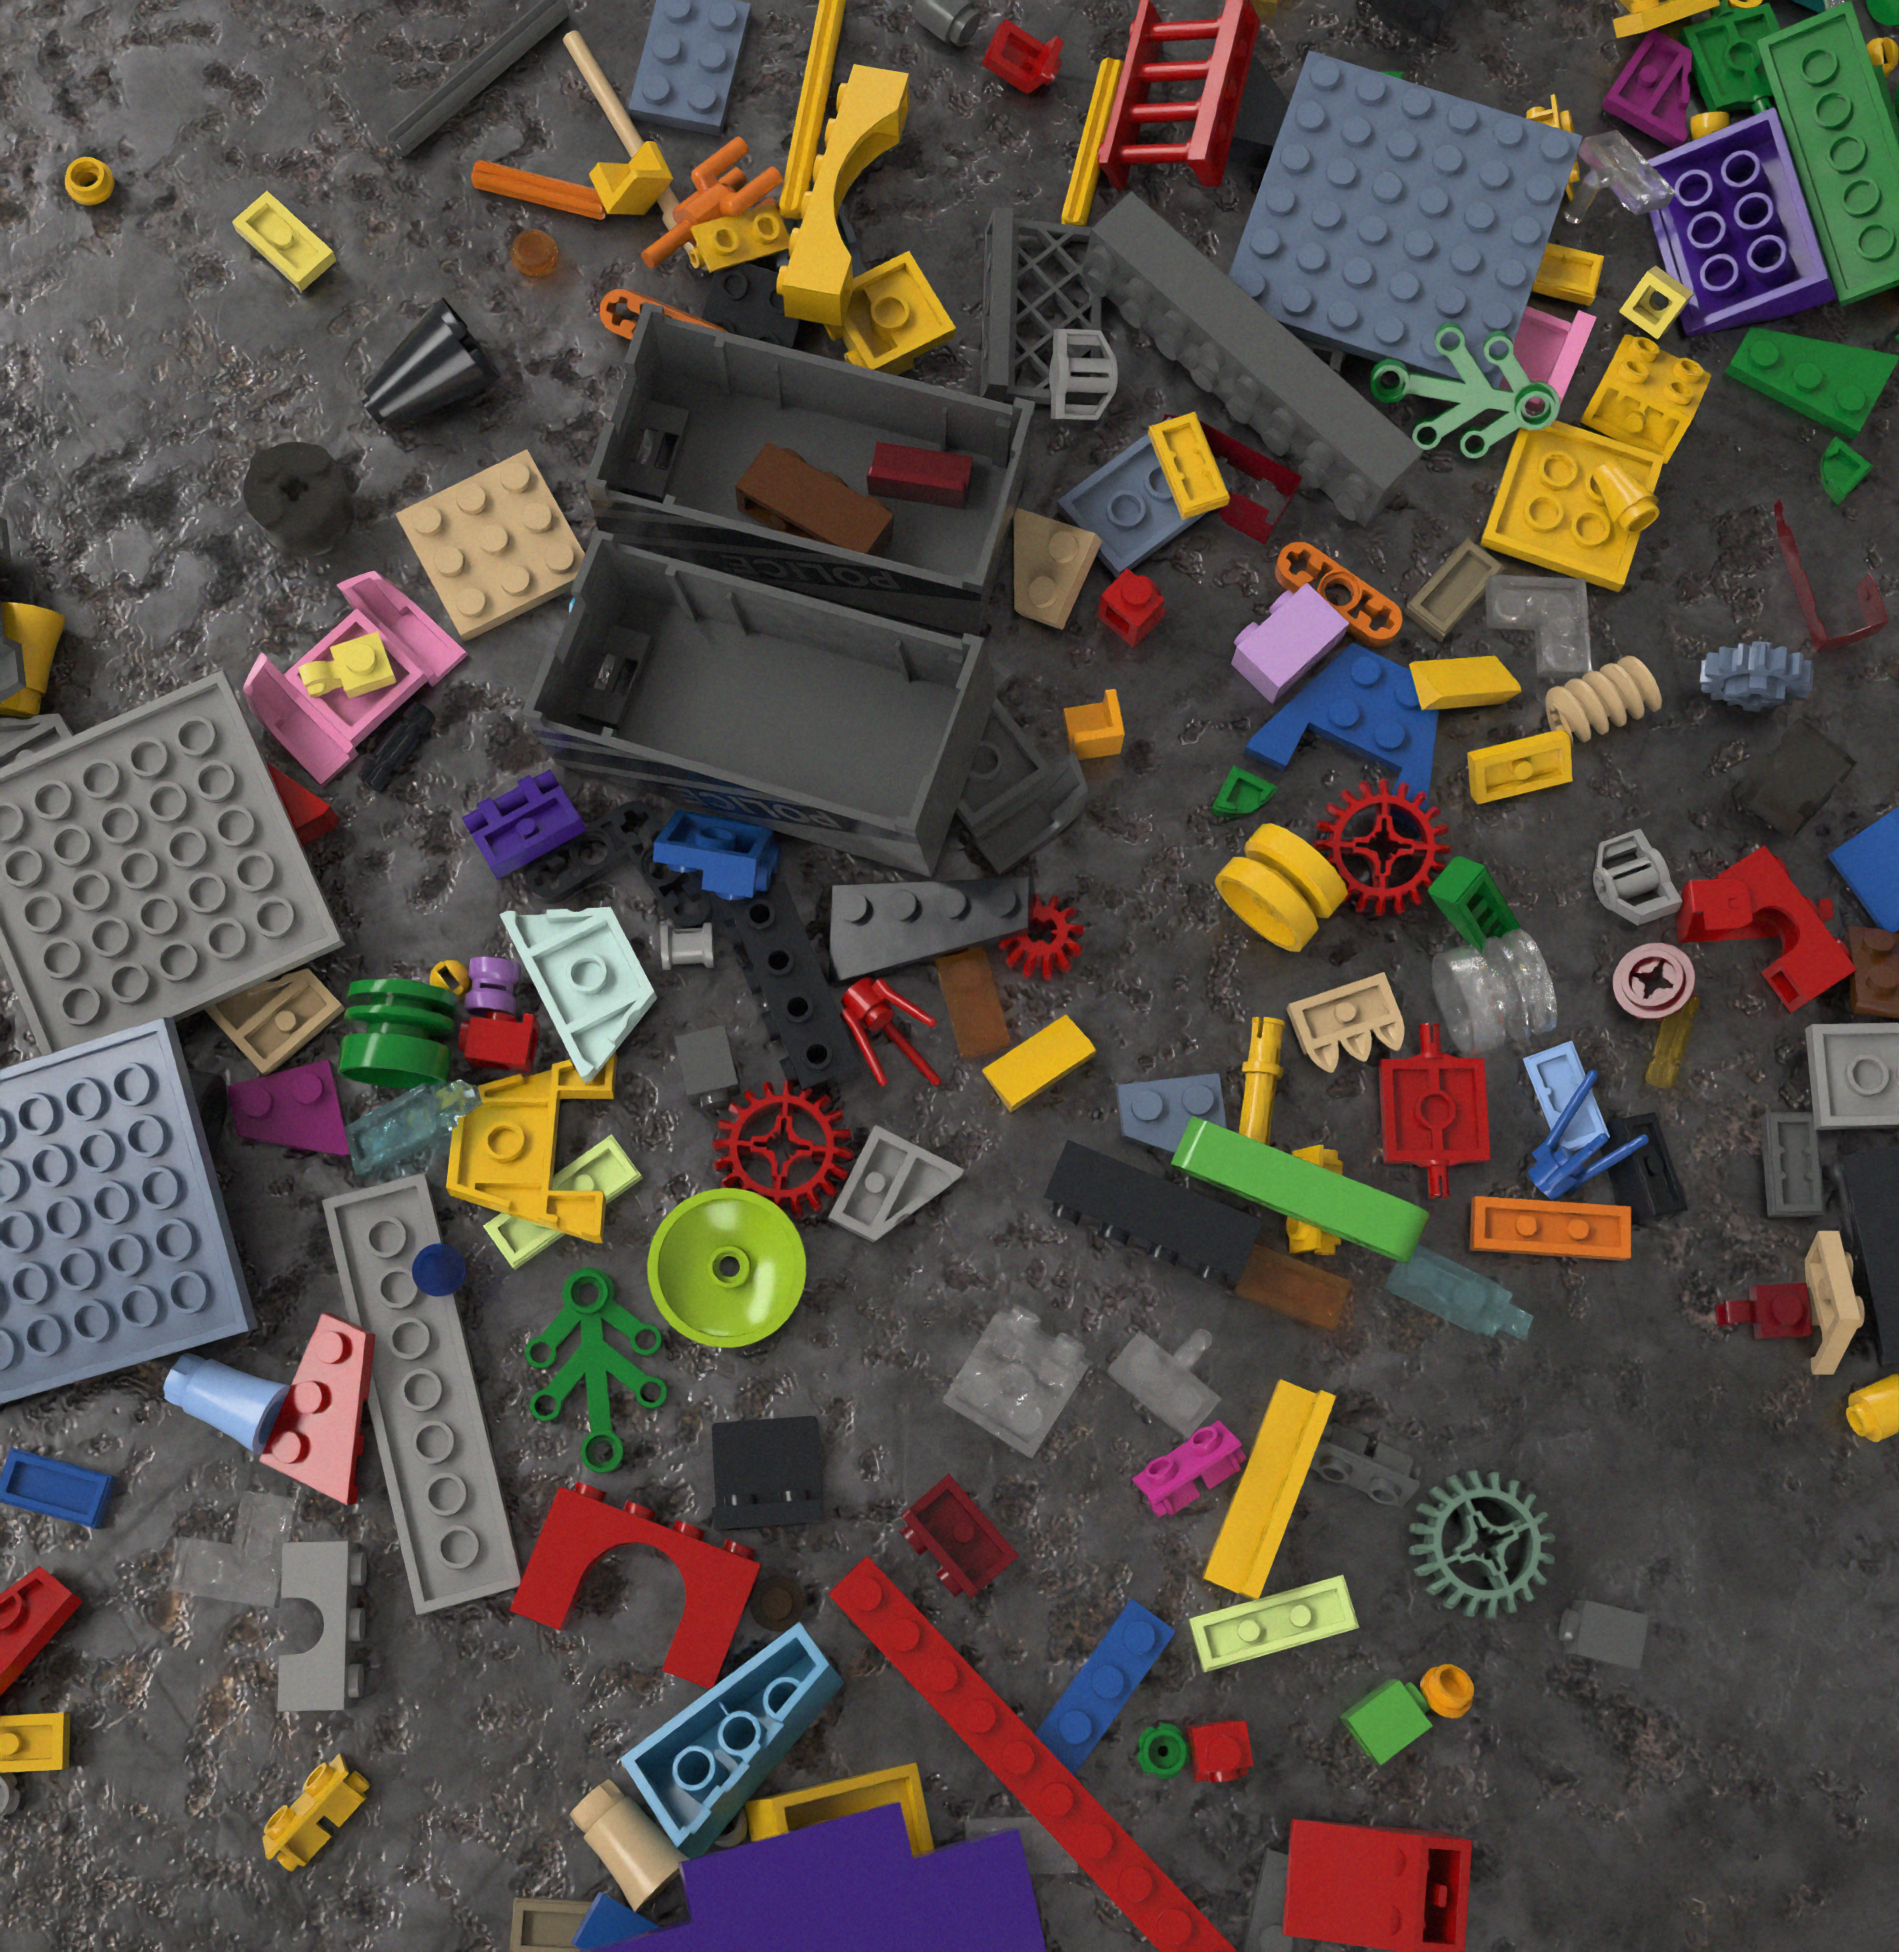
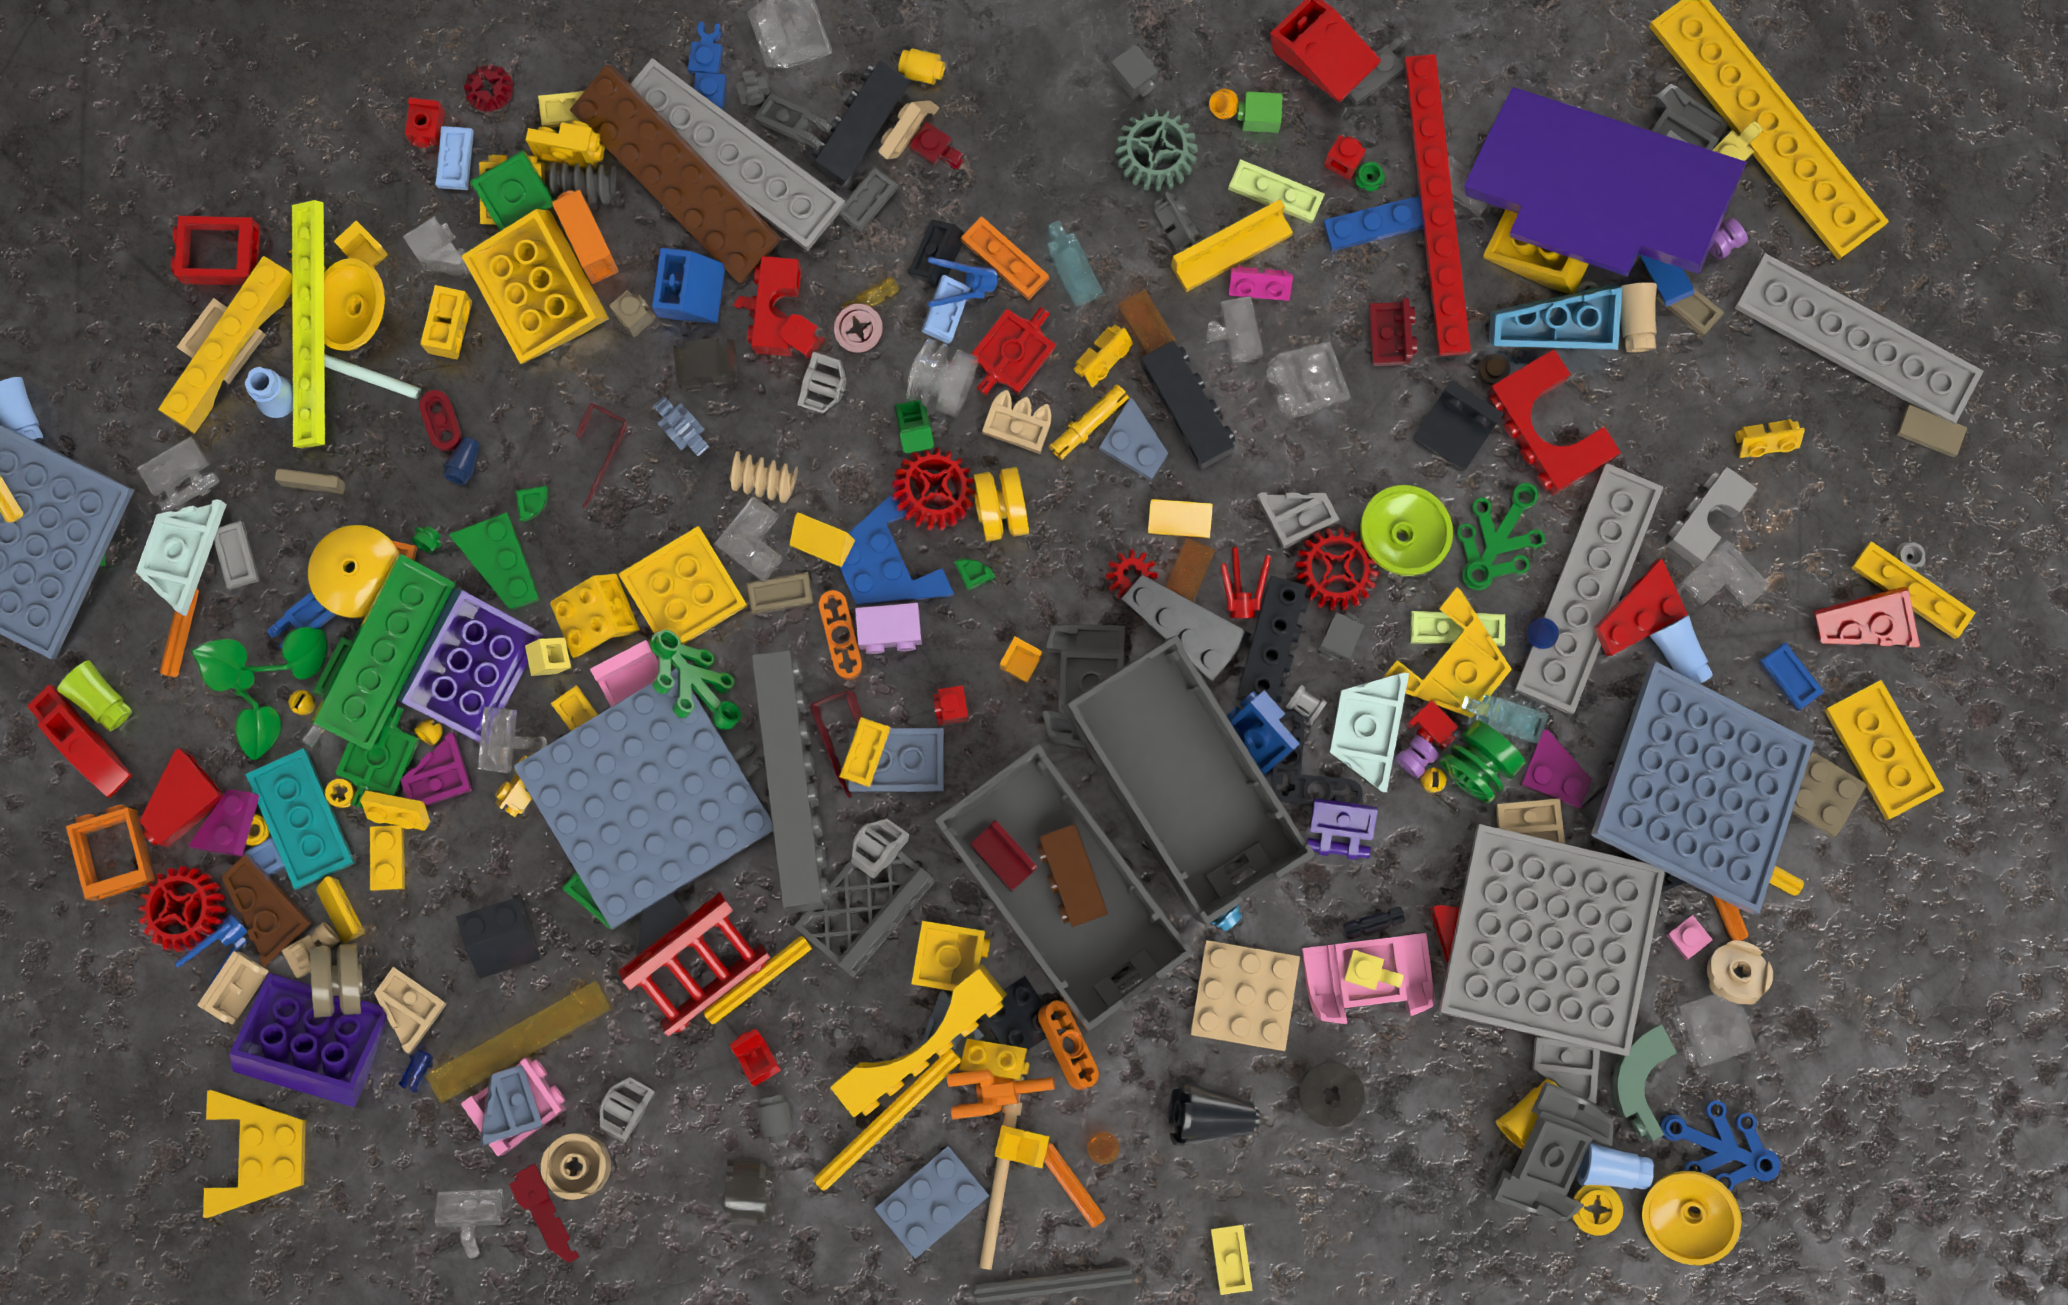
camera: 140 degrees left, 5 degrees up
tan wing [1014,508,1103,630] -> none
bright green beam [1170,1117,1430,1264] -> none
yellow plate [1467,729,1573,805] -> none
yellow cone [1593,459,1660,535] -> none

